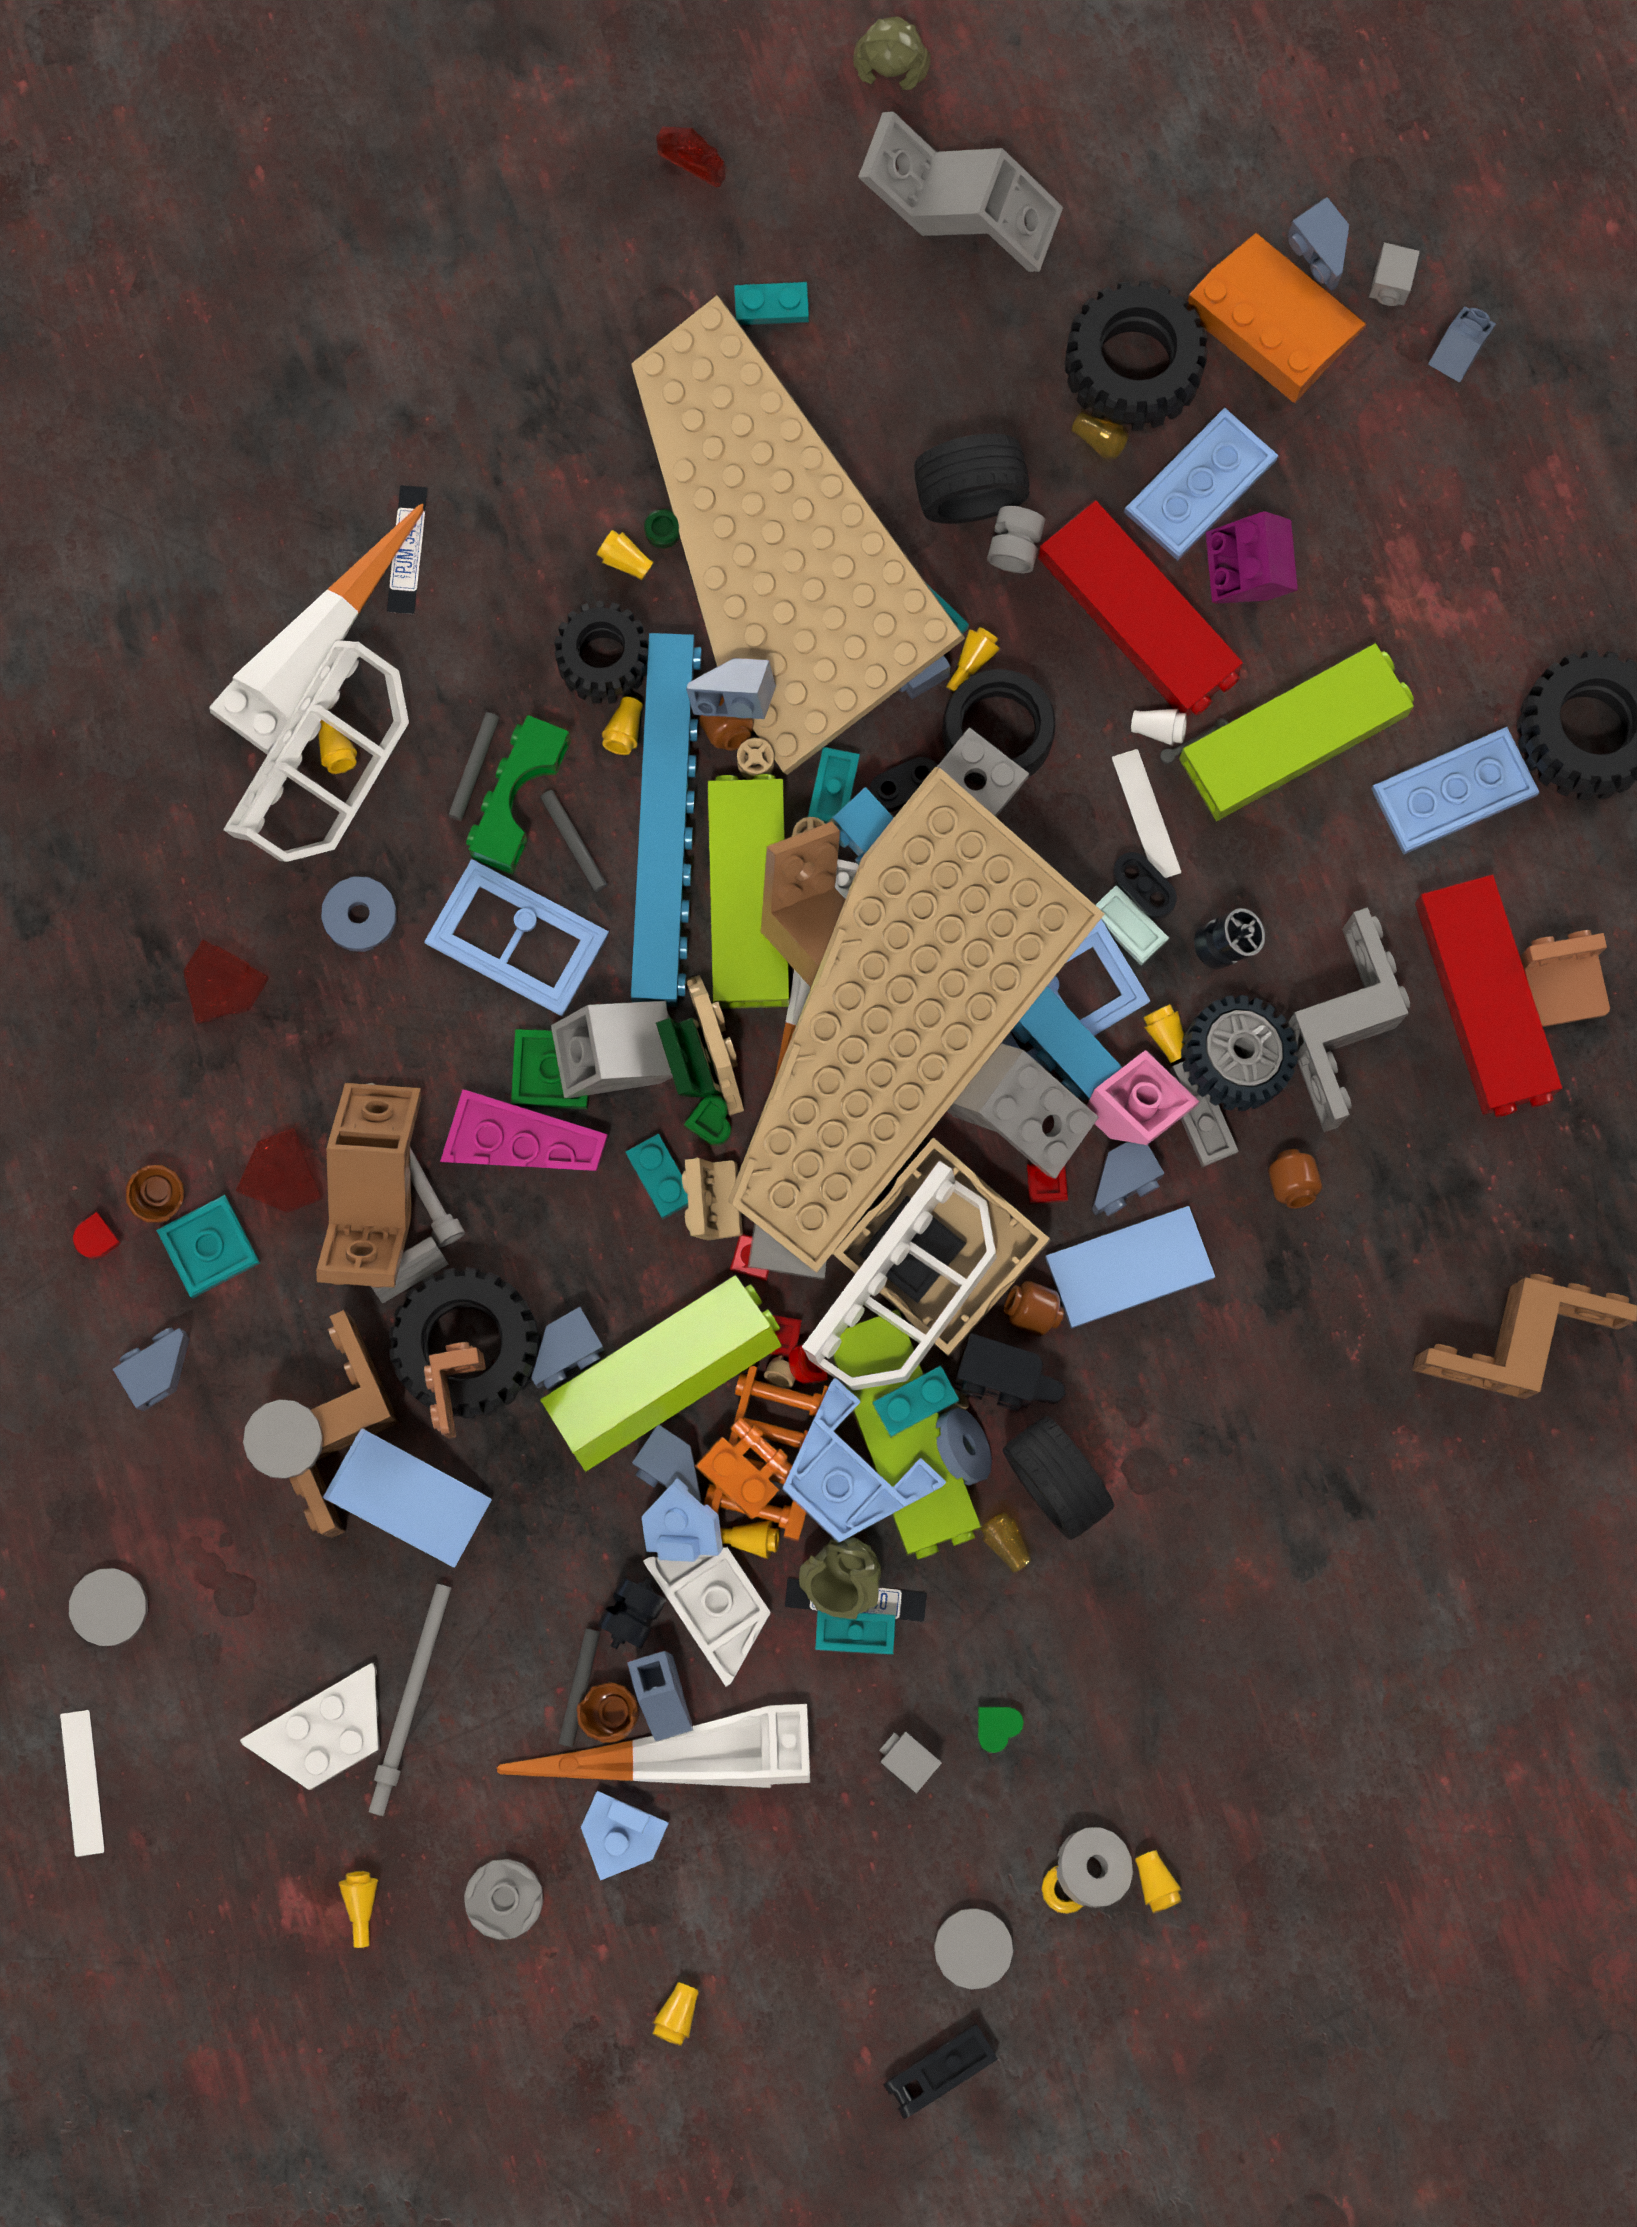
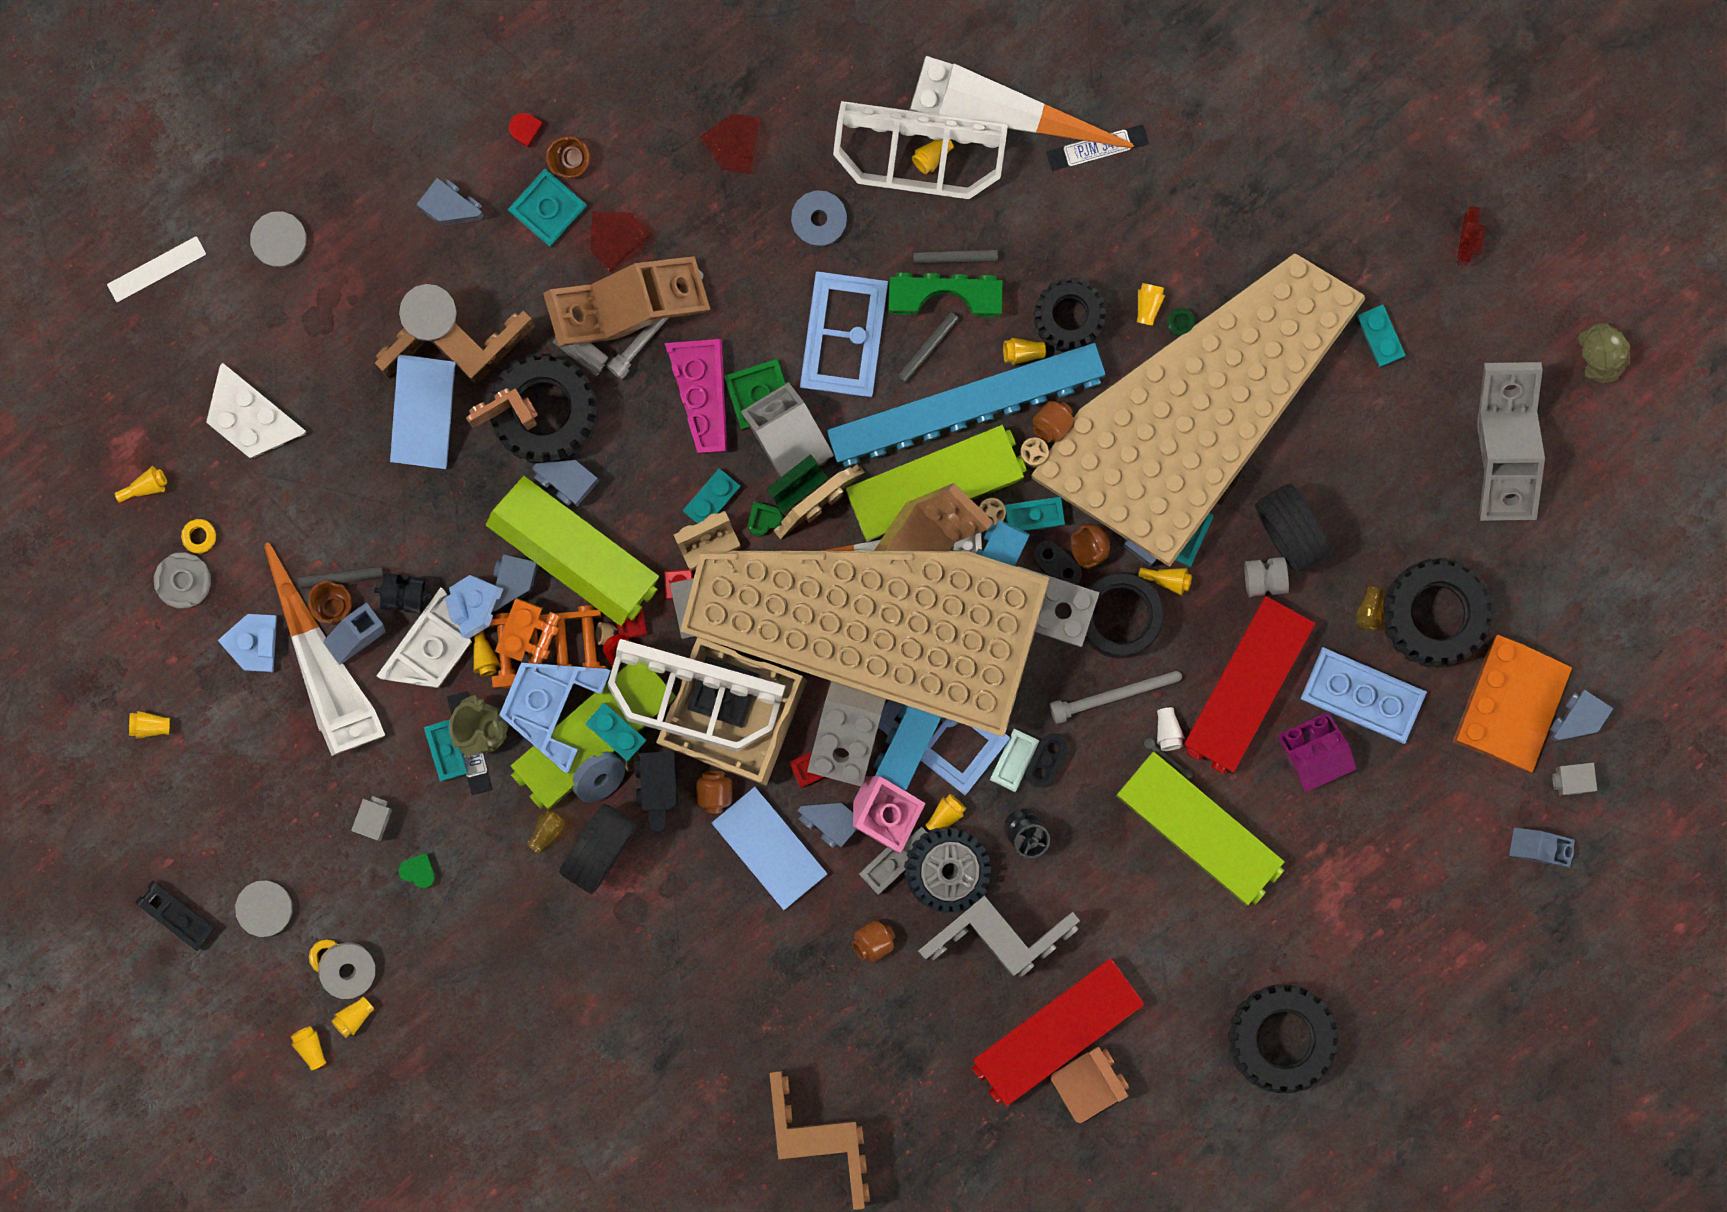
camera: 70 degrees right, 5 degrees up
light grey bar [369,1584,451,1816] -> none
sand blue slope [686,658,776,719] -> none
white sticker [1112,749,1181,878] -> none
light blue tile [1371,727,1540,855] -> none
none -> yellow piece [181,519,216,554]
none -> yellow cone [290,1026,326,1071]
none -> light grey piece [1049,671,1182,725]
none -> dark orange hair [1071,523,1110,568]

